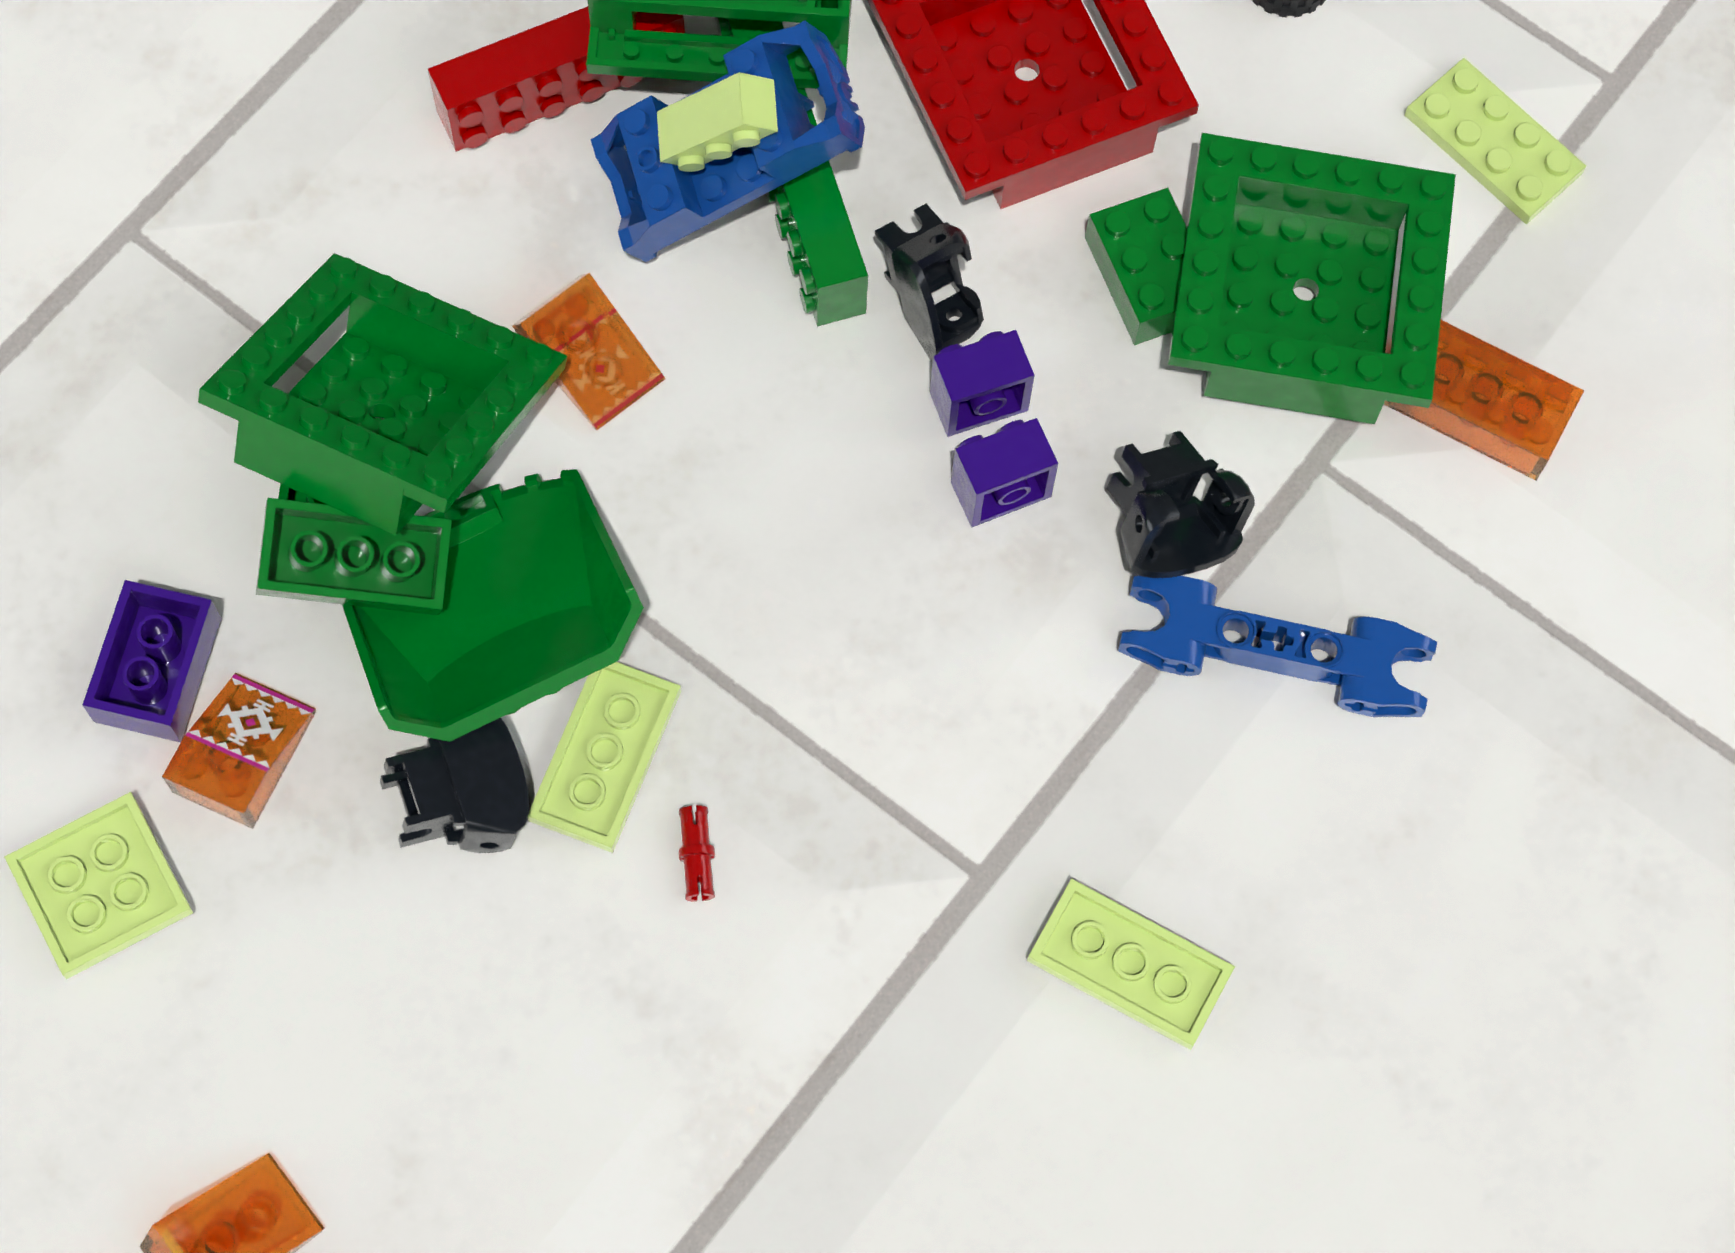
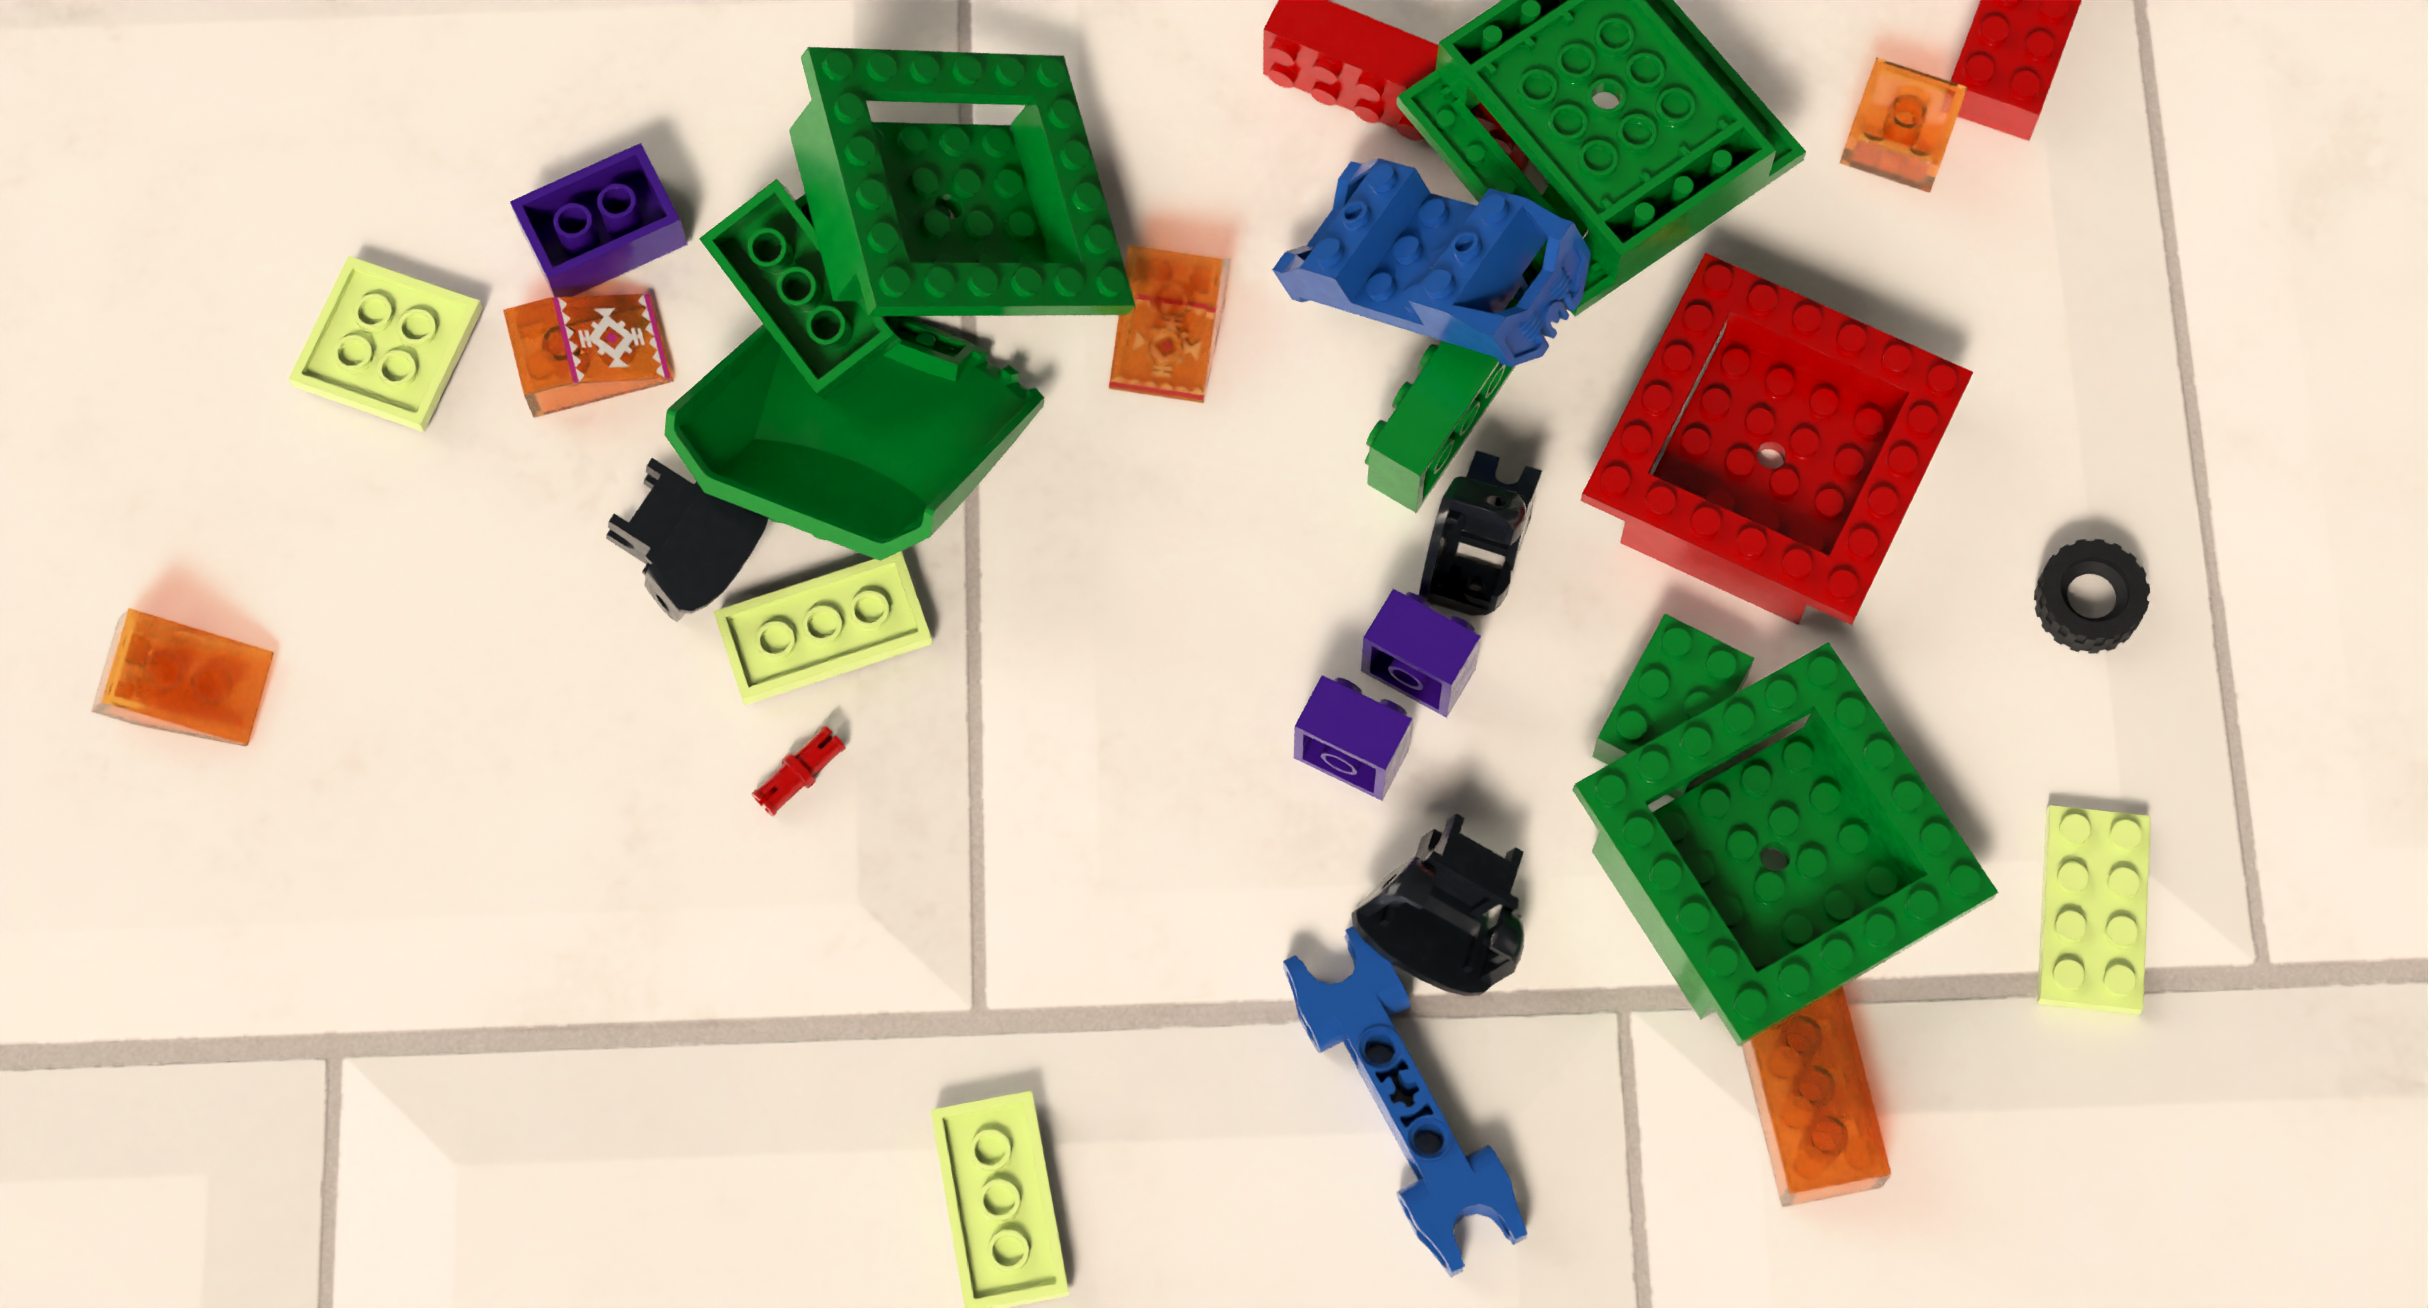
camera: 55 degrees right, 0 degrees up
yellowish green brick [657,72,778,172] -> none

